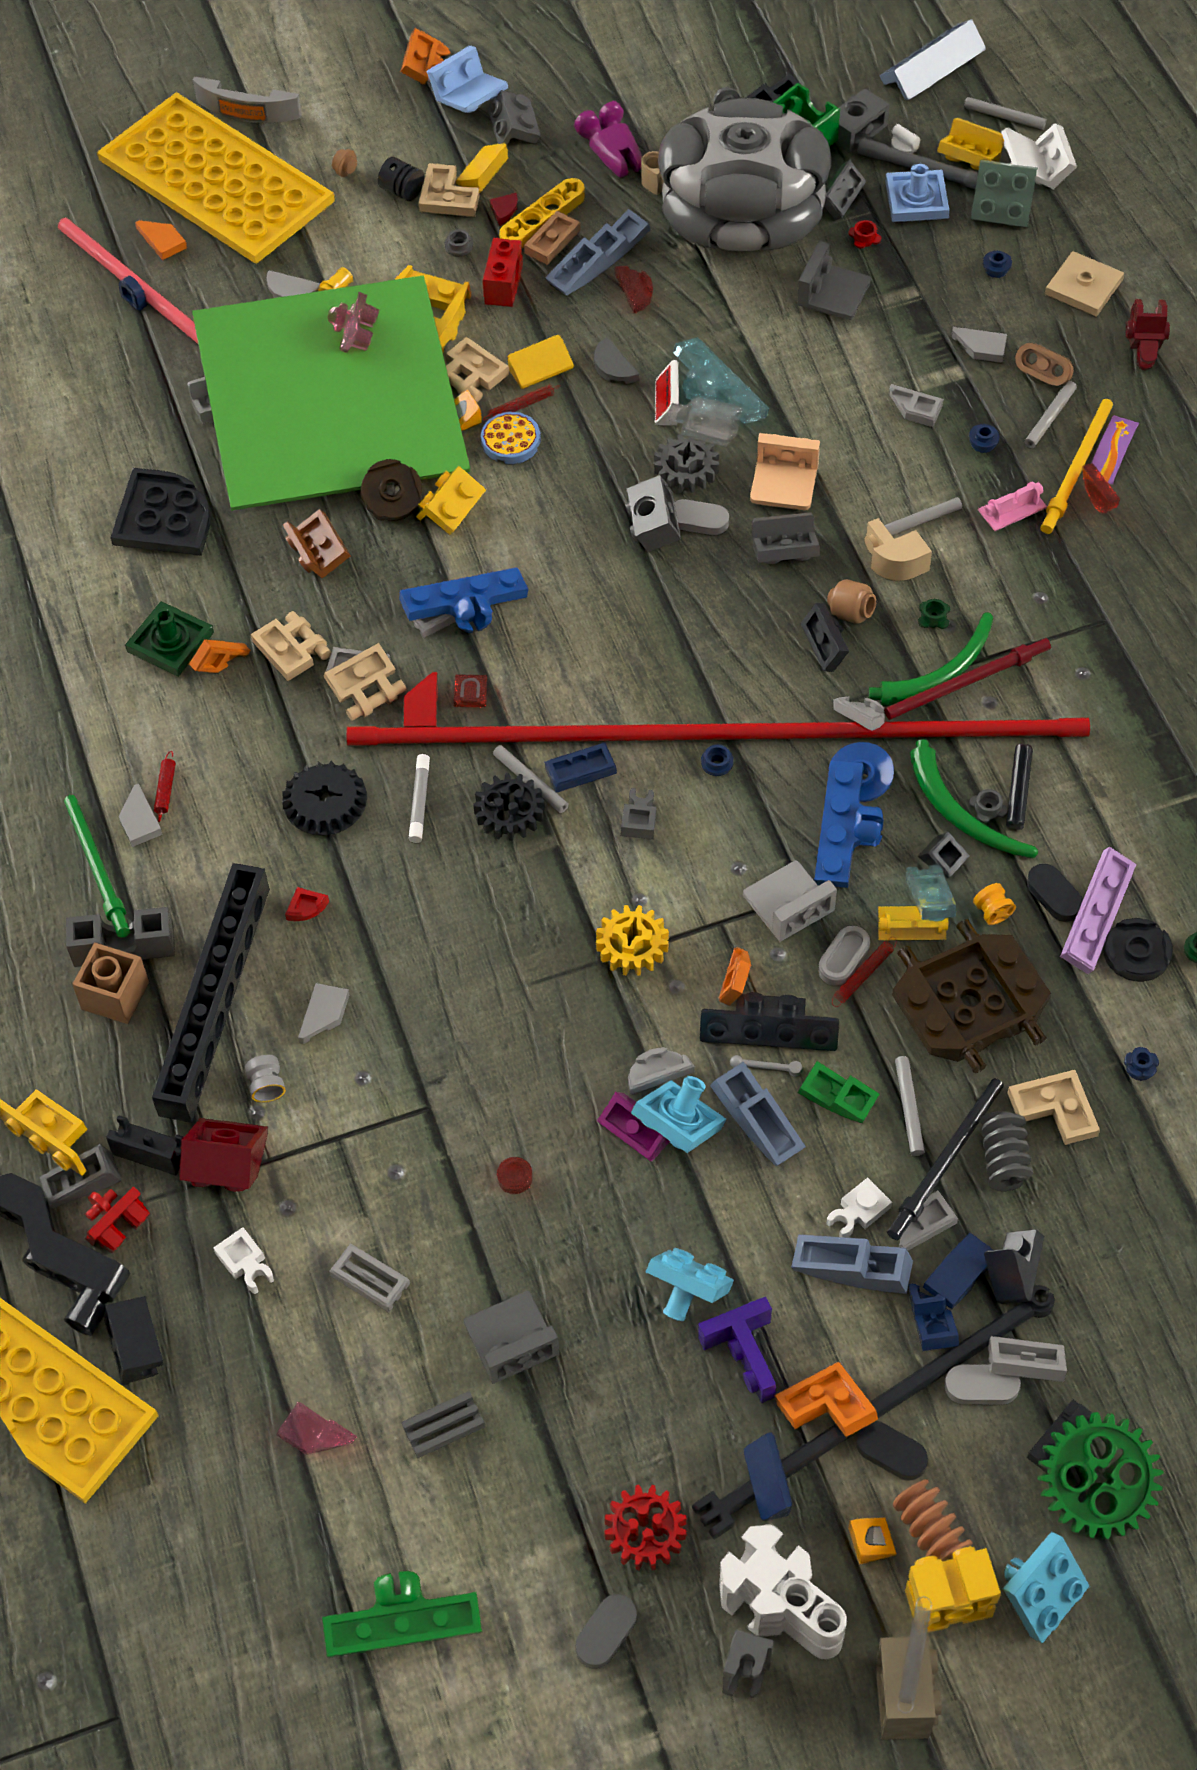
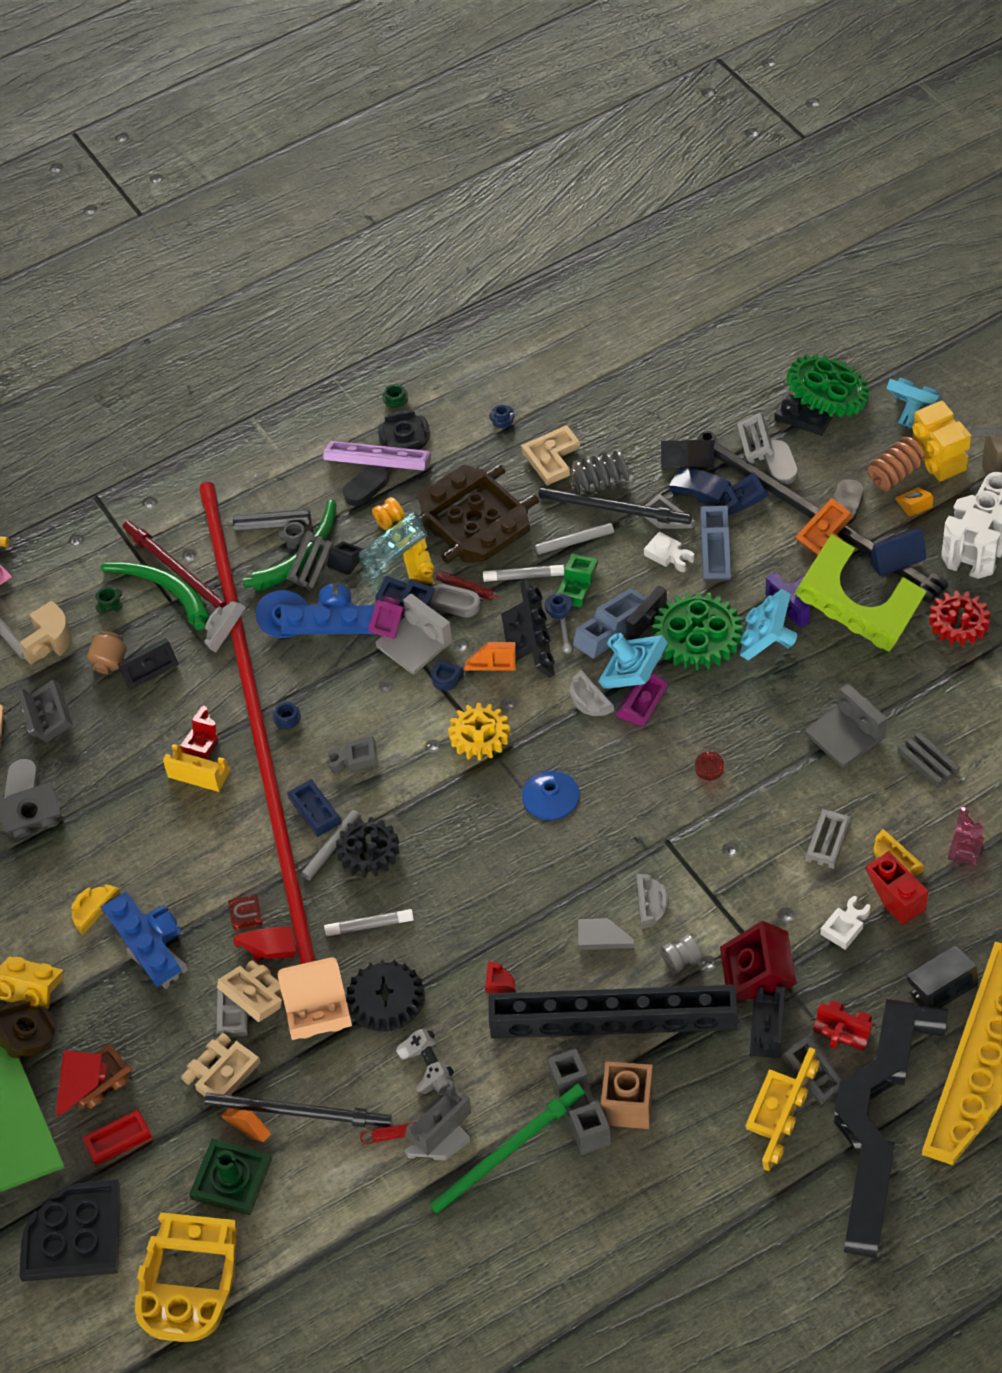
camera: 100 degrees left, 5 degrees down
none -> red slope [55,1050,106,1117]
none -> yellow tile [72,884,120,935]
none -> red tile [82,1109,153,1166]
none -> yellow slope [135,1213,237,1342]
none -> yellow hinge [163,744,231,792]
none -> red slope [180,706,218,760]
none -> black bar [204,1093,392,1128]
none -> light nougat bracket [278,957,352,1040]
none -> dark grey tile [286,530,332,591]
none -> magenta bracket [368,596,404,639]
none -> dark blue slope [375,576,435,611]
none -> light grey piece [396,1029,455,1095]
none -> dark grey hinge [405,1084,471,1156]
none -> dark blue tile [431,659,464,691]
none -> light grey bar [483,565,564,582]
none -> blue dish [522,771,579,820]
none -> dark blue plate [545,593,572,619]
none -> black plate [626,586,667,640]
none -> light grey tile [636,873,669,929]
none -> green gear [653,591,743,670]
none -> lime arch [794,534,927,652]
none -> red slope [866,851,928,925]
none -> yellow tile [873,829,924,876]

